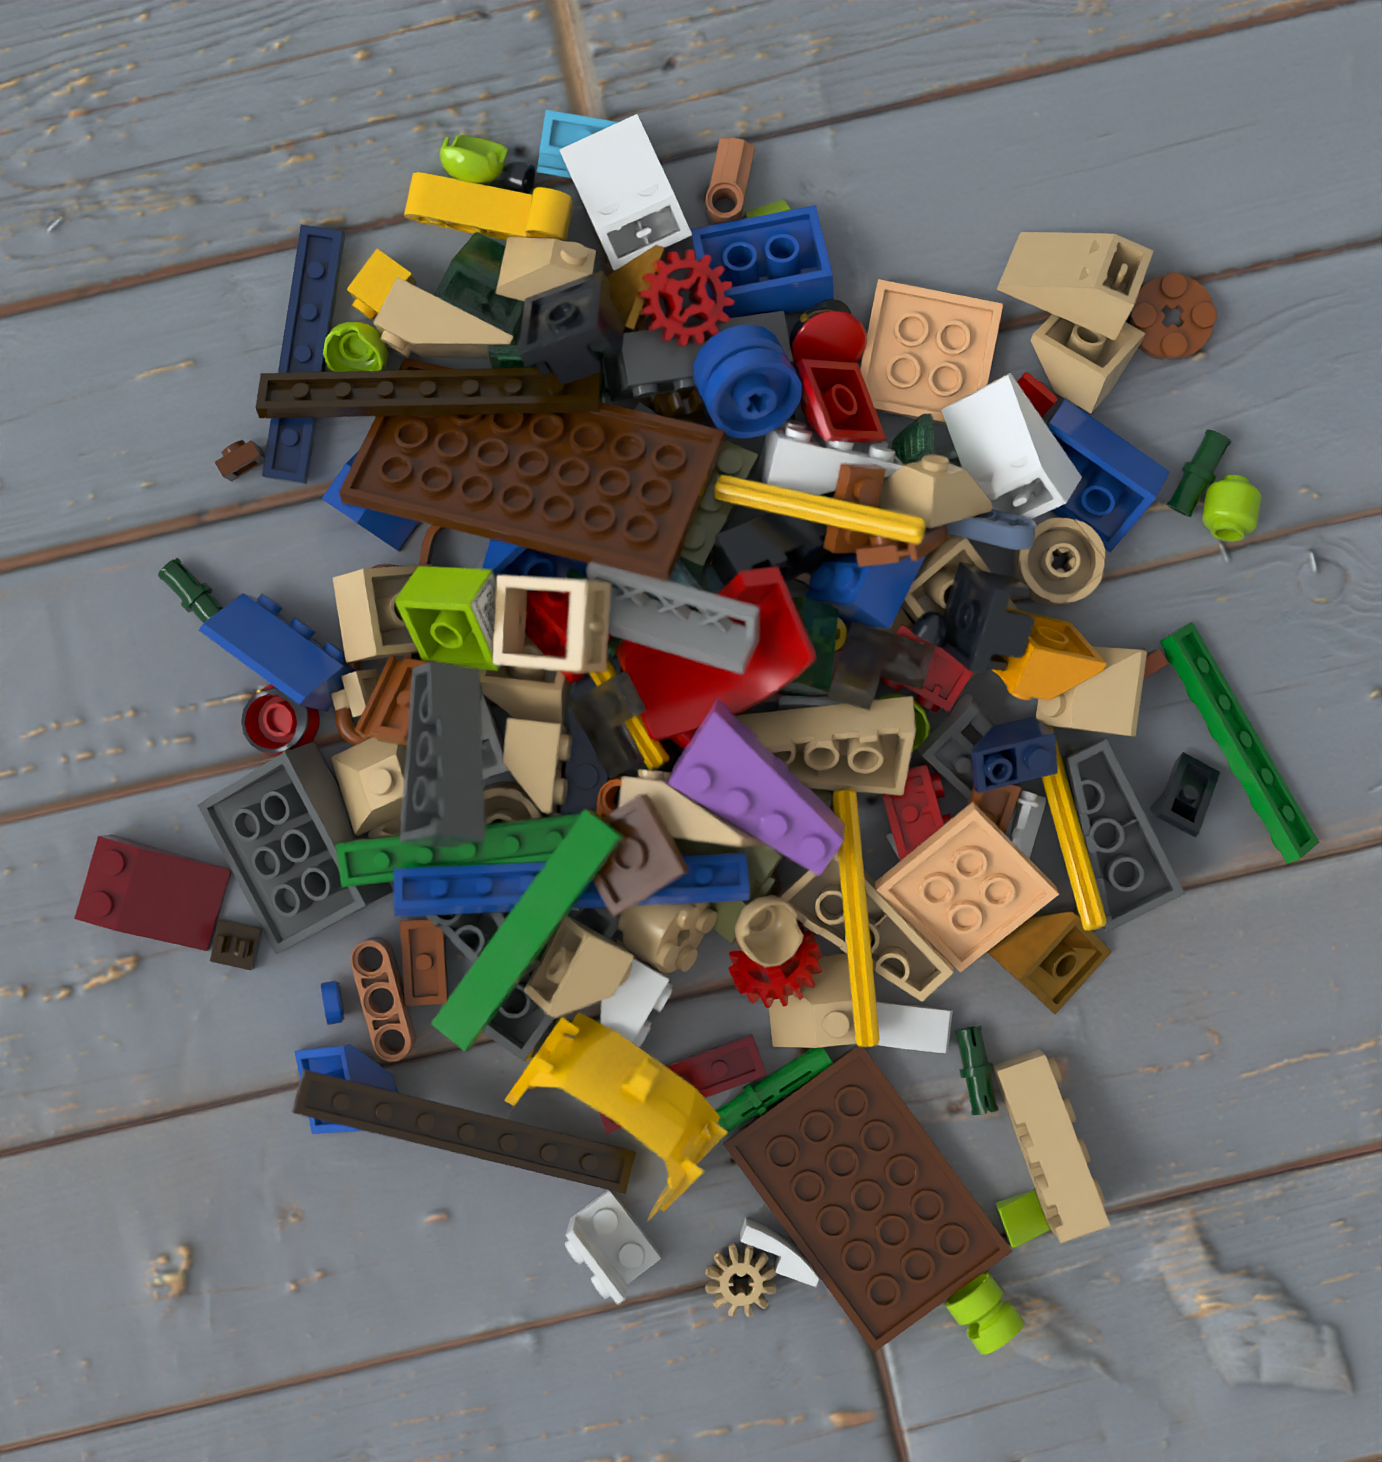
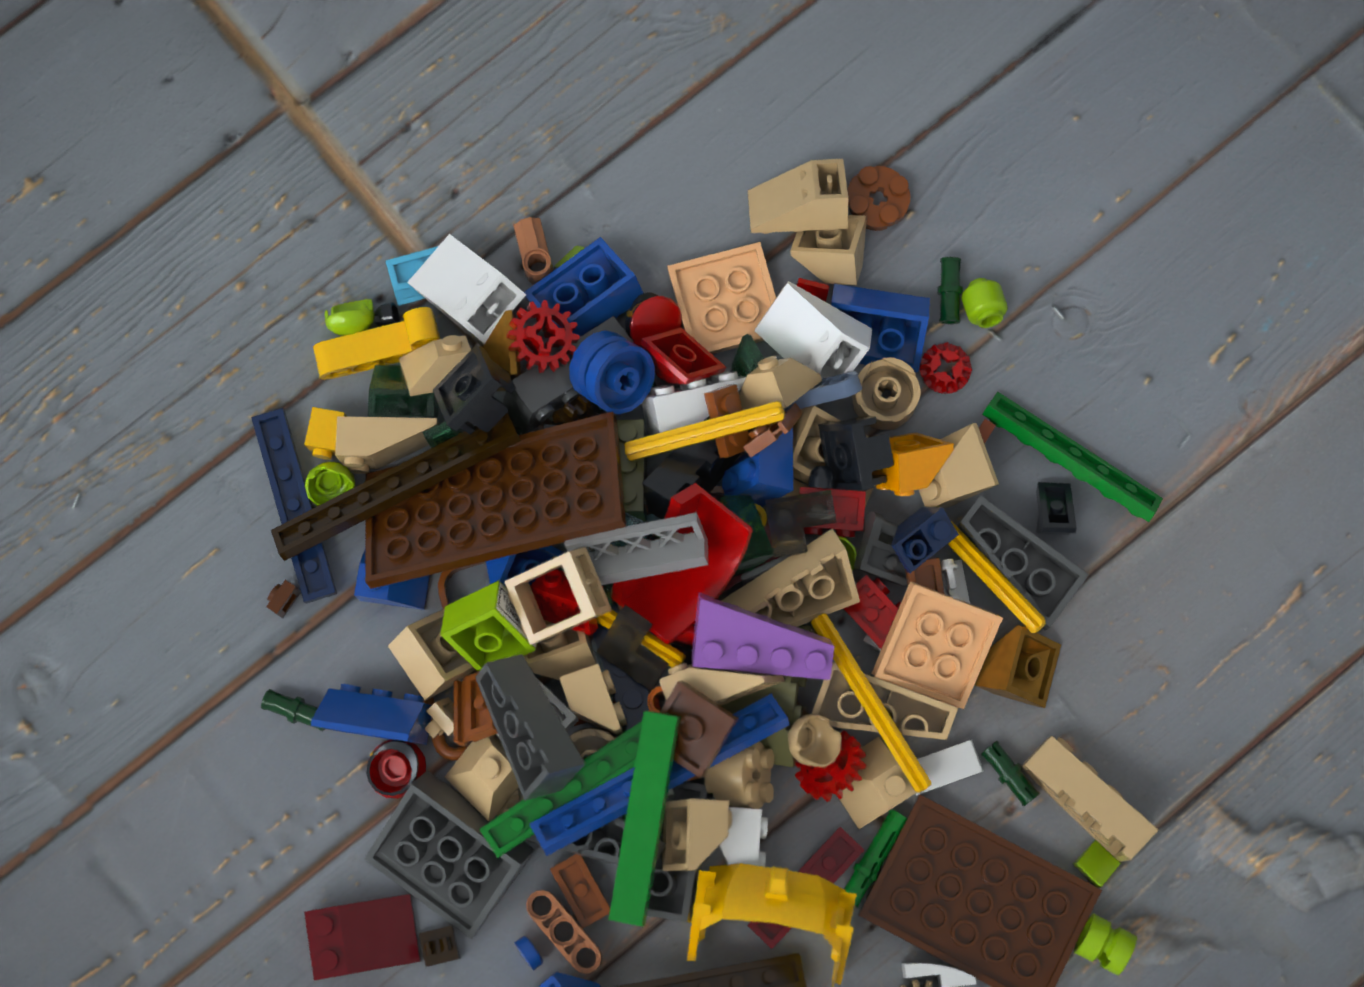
camera: 25 degrees left, 10 degrees down
none -> red gear [920,342,972,394]

